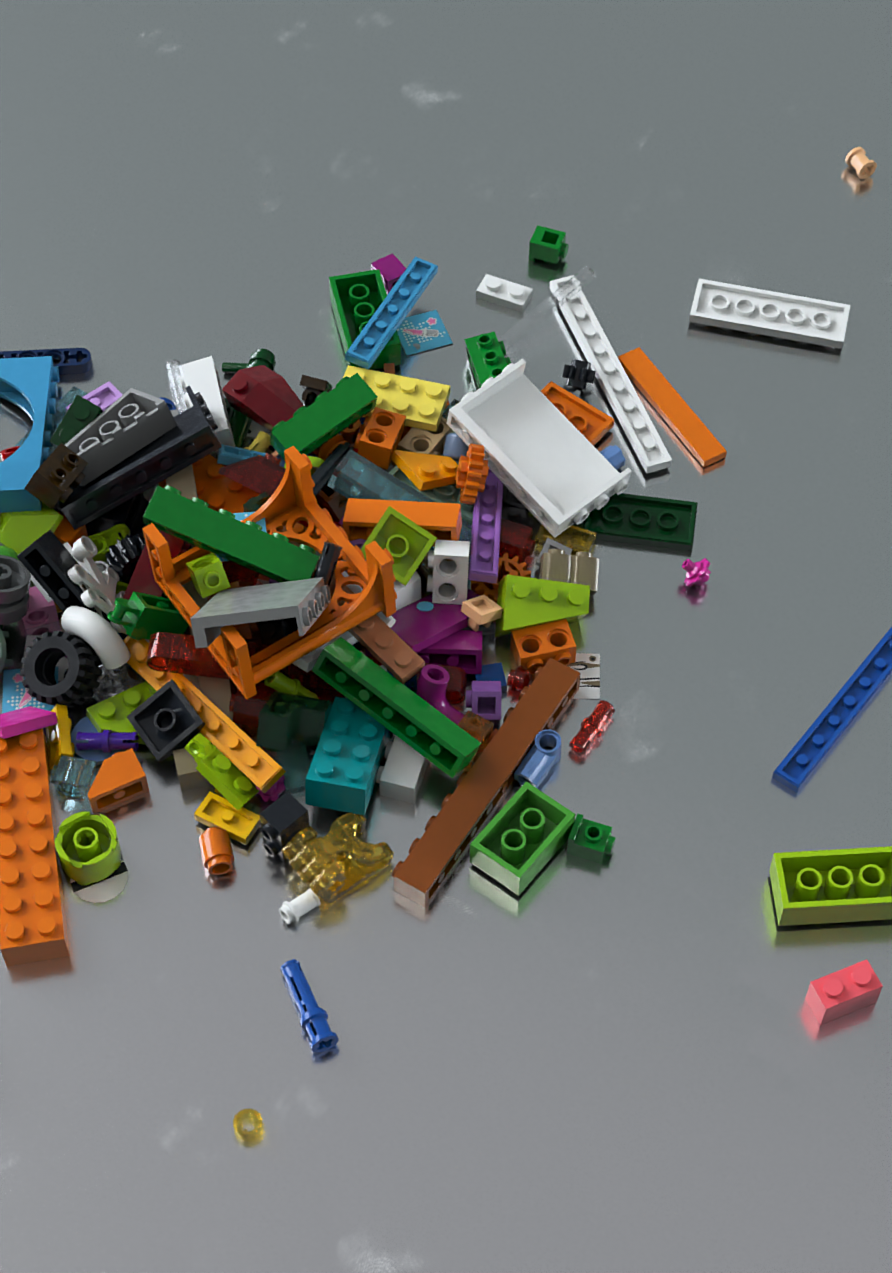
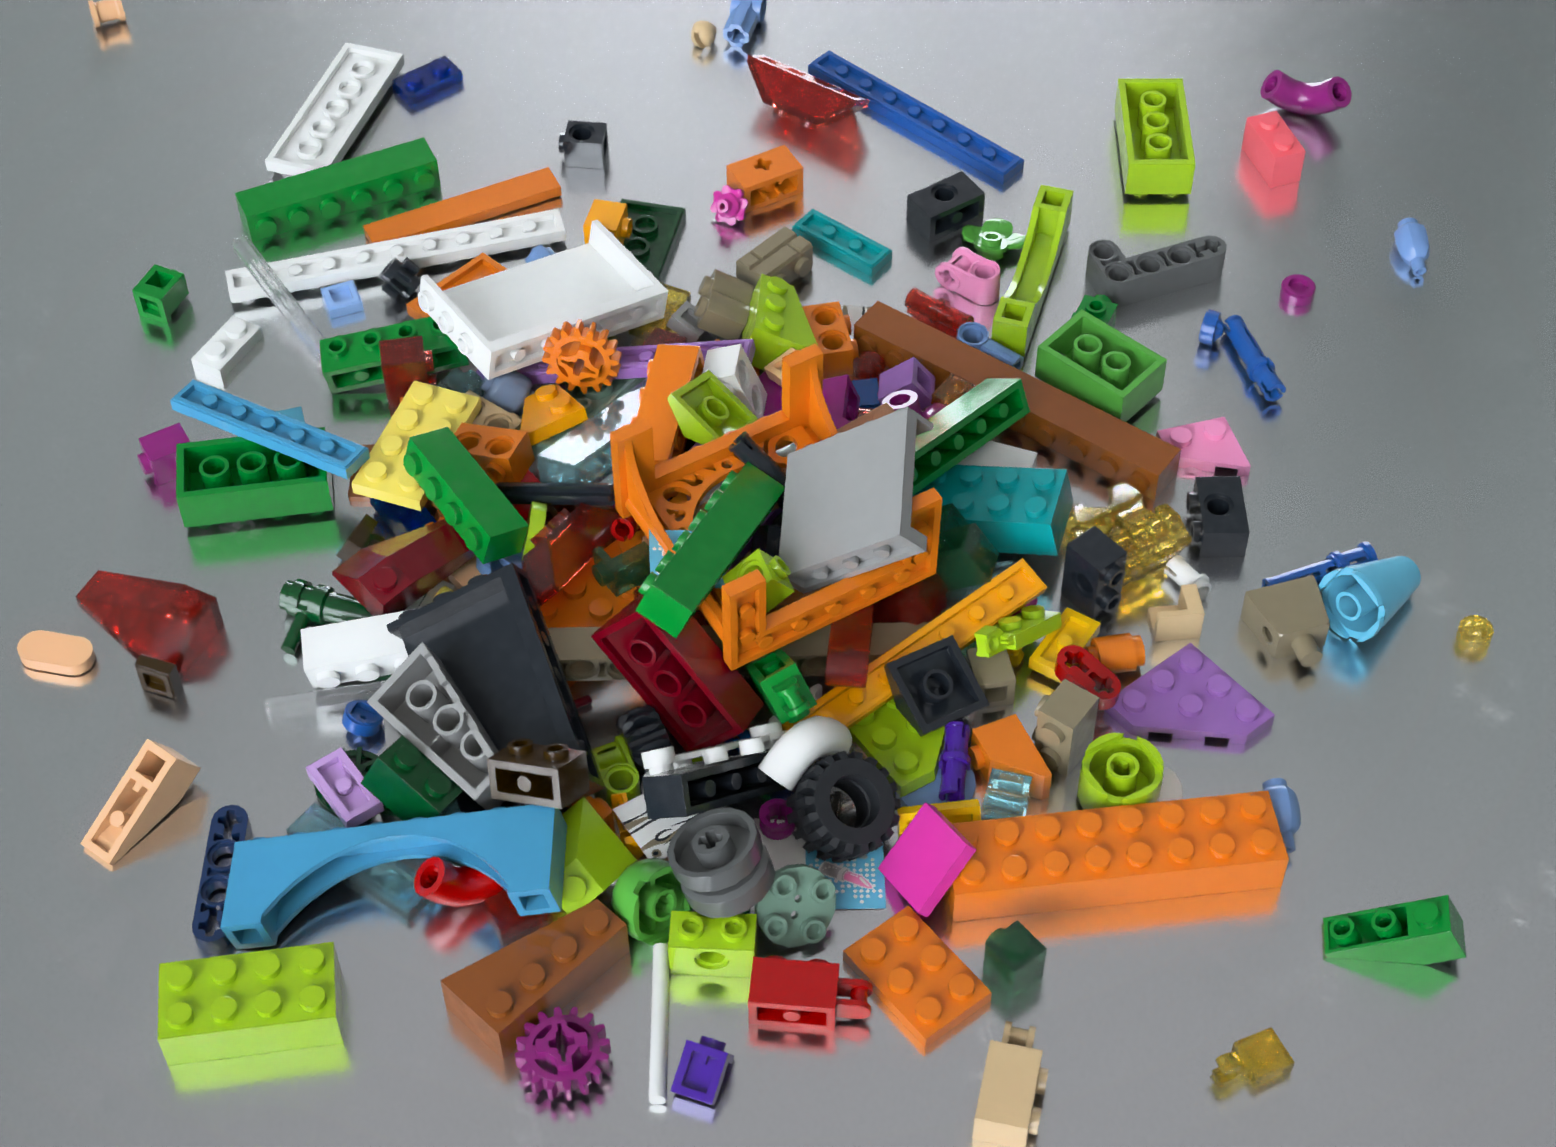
camera: 85 degrees left, 5 degrees down
none -> light nougat tile [17,630,96,675]
none -> clear red wedge [75,570,224,679]
none -> light nougat slope [80,739,201,865]
none -> dark brown tile [134,654,183,698]
none -> green brick [235,137,441,242]
none -> light blue tile [320,280,364,319]
none -> clear red brick [379,336,437,416]
none -> clear blue plate [392,55,463,106]
none -> black brick [559,120,609,169]
none -> light orange brick [583,199,633,245]
none -> orange brick [726,145,803,213]
none -> dark tan brick [736,226,813,291]
none -> clear red wedge [746,55,870,129]
none -> teal tile [792,209,892,277]
none -> black brick [906,171,985,243]
none -> bright pink piece [935,247,1000,305]
none -> bright green plate [962,218,1026,261]
none -> lime arch [991,184,1074,357]
none -> dark tan brick [1032,679,1099,777]
none -> red beam [1054,645,1121,710]
none -> dark grey beam [1085,235,1227,307]
none -> medium lavender plate [1104,642,1275,745]
none -> tan panel [1147,584,1205,642]
none -> bright pink wing [1156,416,1251,477]
none -> black brick [1186,476,1250,557]
none -> blue tile [1199,309,1225,346]
none -> blue pin [1224,315,1286,402]
none -> dark tan torso [1240,575,1330,667]
none -> medium blue plant [1262,778,1301,853]
none -> magenta tile [1280,274,1316,307]
none -> medium azure cone [1318,556,1421,642]
none -> medium blue plant [1394,218,1430,276]

